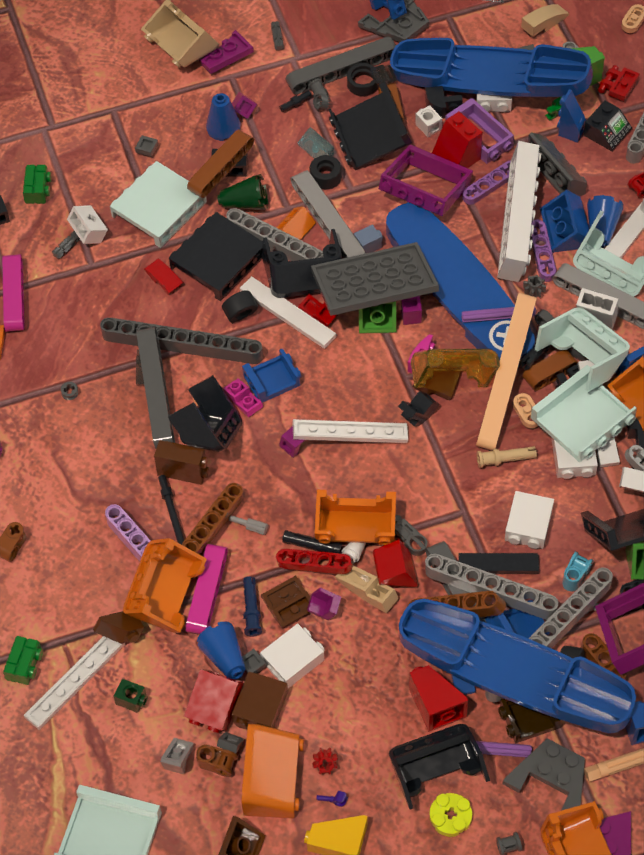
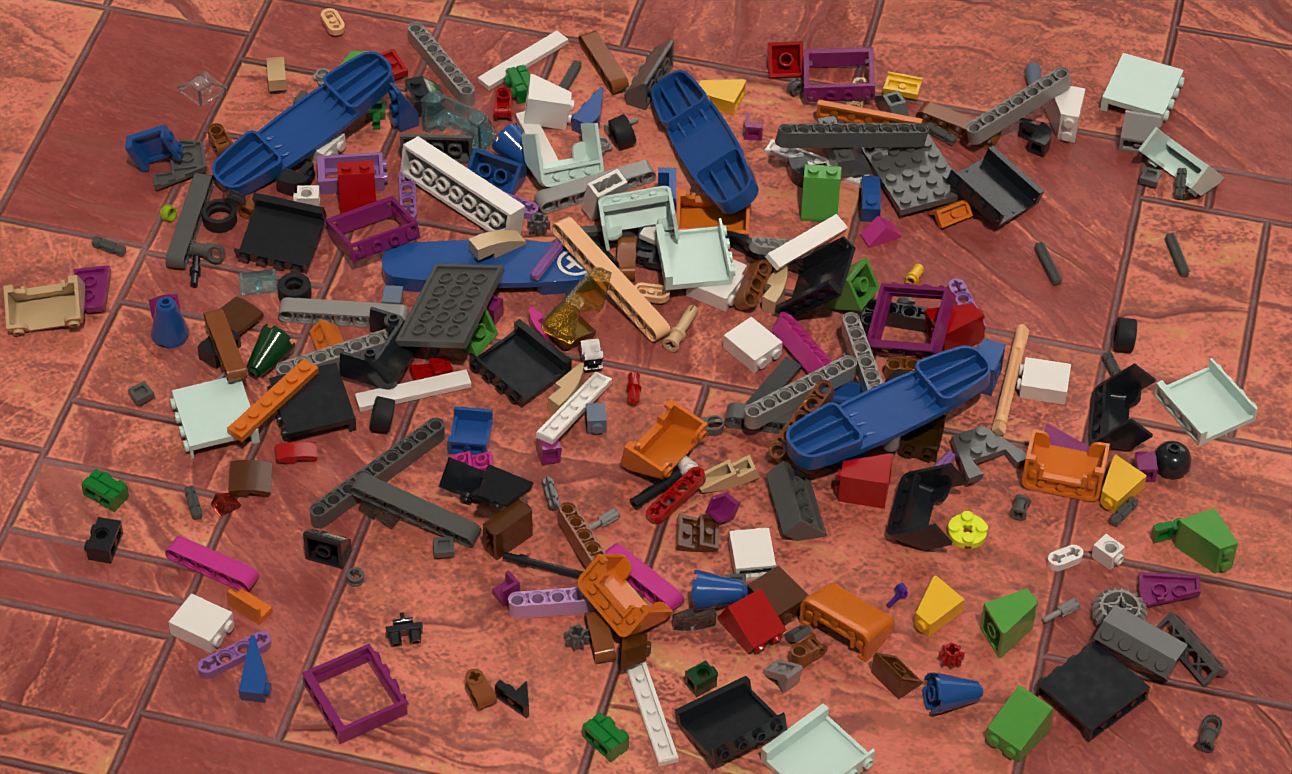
camera: 60 degrees left, 10 degrees down
white brick [67,205,108,244] -> none
dark blue pin [243,576,262,637] -> none
red gear [312,748,338,775] -> none
red slope [373,539,418,587] -> none
medium azure piece [562,551,594,592] -> none
none -> lime plate [160,205,177,222]
none -> dark orange piece [208,123,233,157]
none -> clear red slope [211,493,241,516]
none -> reddish brown slope [220,296,264,335]
none -> orange plate [227,359,319,442]
none -> reddish brown slope [228,460,272,498]
none -> black slope [303,529,352,569]
none -> black hips [385,612,423,647]
none -> clear light blue windscreen [421,91,498,151]
none -> dark grey plate [433,536,454,558]
none -> tan slope [468,230,526,260]
none -> black panel [469,319,572,408]
none -> magenta panel [492,570,520,607]
none -> black slope [495,680,529,719]
none -> dark grey axle [542,476,560,511]
none -> tan slope [548,362,584,414]
none -> dark grey gear [564,624,590,650]
none -> dark orange beam [585,611,616,663]
none -> sand blue brick [586,403,607,434]
none -> red axle [626,372,642,405]
none -> clear smoke slope [672,607,716,631]
none -> black panel [675,676,787,765]
none -> dark orange beam [734,260,772,310]
none -> tan slope [762,265,788,315]
none -> dark grey slope [766,461,827,541]
none -> dark pink beam [772,312,832,374]

